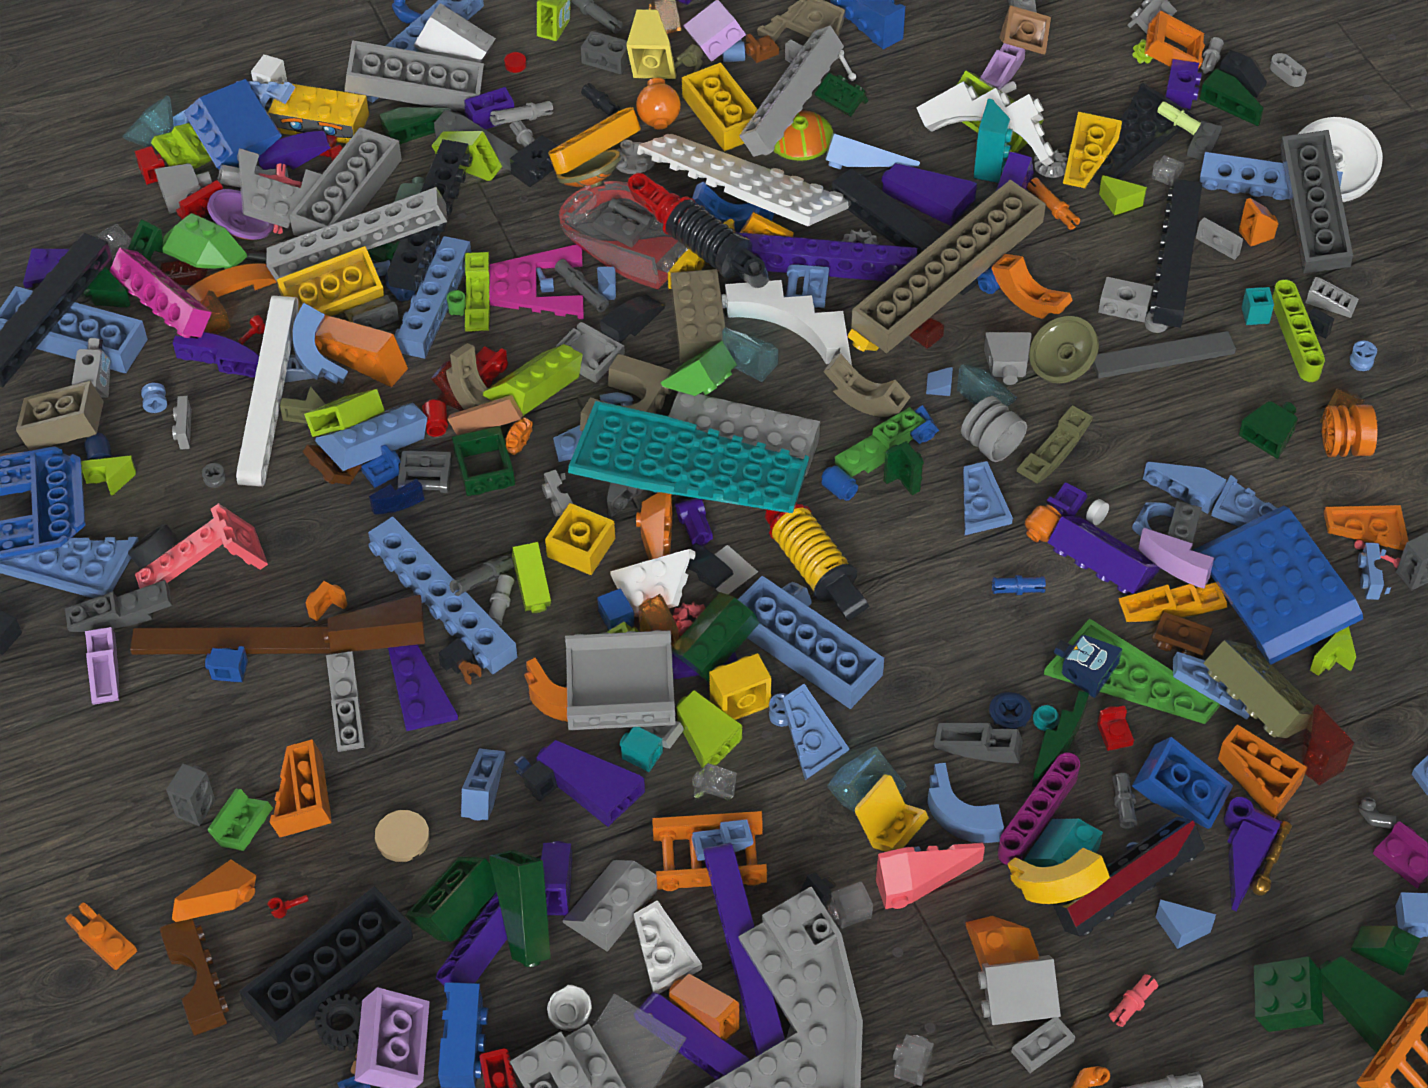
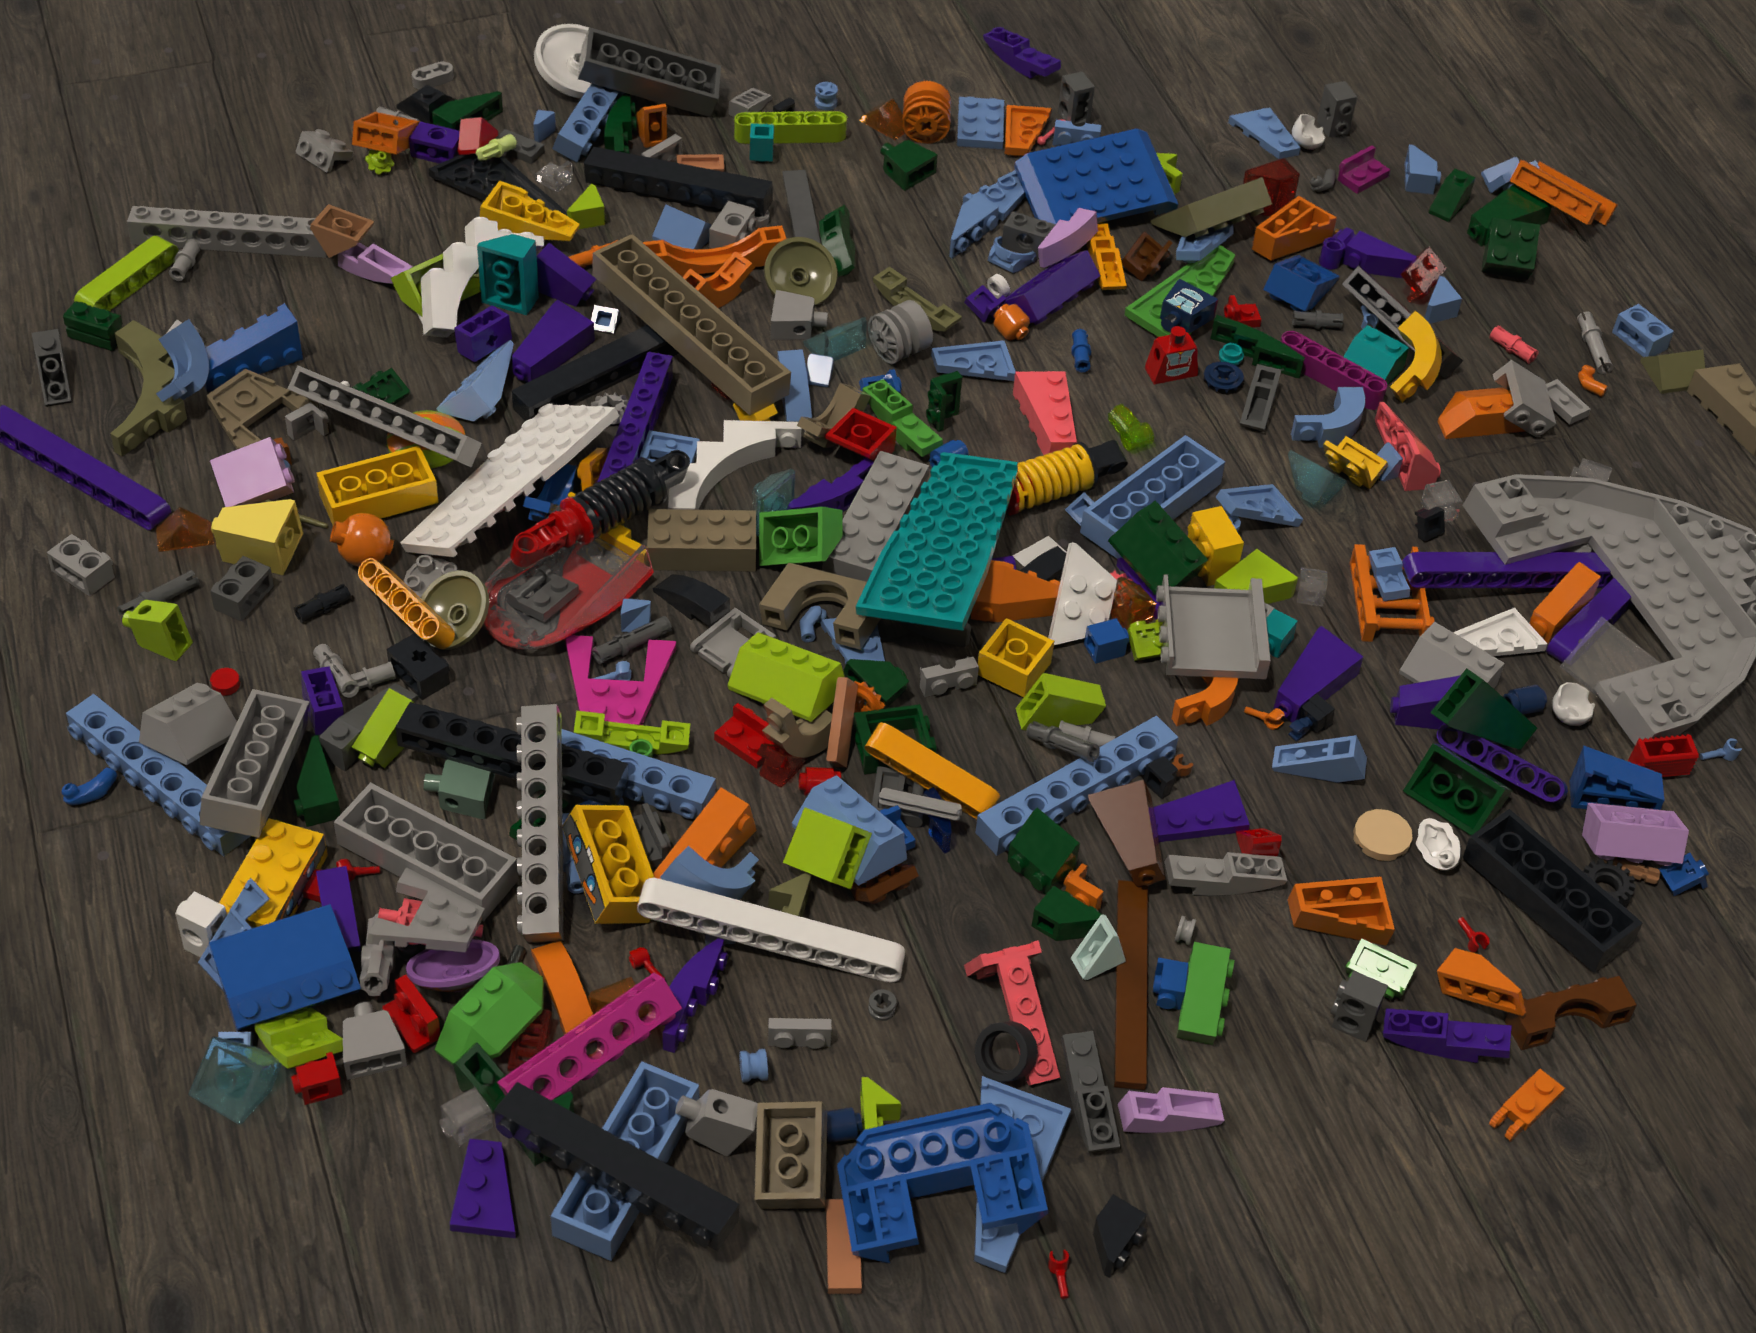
camera: 90 degrees left, 5 degrees down
none -> dark purple brick [454,305,512,362]
none -> slope [458,117,499,155]
none -> medium blue slope [533,110,556,143]
none -> dark green slope [605,93,636,153]
none -> orange arch [642,225,787,276]
none -> medium blue slope [652,205,712,250]
none -> nougat tile [677,154,724,172]
none -> medium blue slope [777,350,812,422]
none -> dark purple slope [787,458,874,512]
none -> dark green slope [819,205,855,278]
none -> red slope [825,408,897,461]
none -> dark green slope [843,659,909,709]
none -> light orange beam [864,722,1000,819]
none -> light grey axle [879,788,962,821]
none -> medium blue plate [957,97,1004,149]
none -> dark green slope [1007,808,1080,895]
none -> coral wedge [1013,371,1077,455]
none -> dark green slope [1031,886,1103,941]
none -> light aqua slope [1071,915,1126,980]
none -> clear neon green piece [1108,404,1154,452]
none -> red torso [1145,326,1198,385]
none -> light grey bush [1175,916,1196,945]
none -> bright green wedge [1176,942,1234,1045]
none -> red slope [1236,828,1282,857]
none -> orange hand [1244,706,1285,730]
none -> dark purple slope [1383,1008,1512,1063]
none -> clear red bracket [1400,247,1447,302]
none -> white arm [1416,818,1462,871]
none -> dark blue brick [1503,684,1547,715]

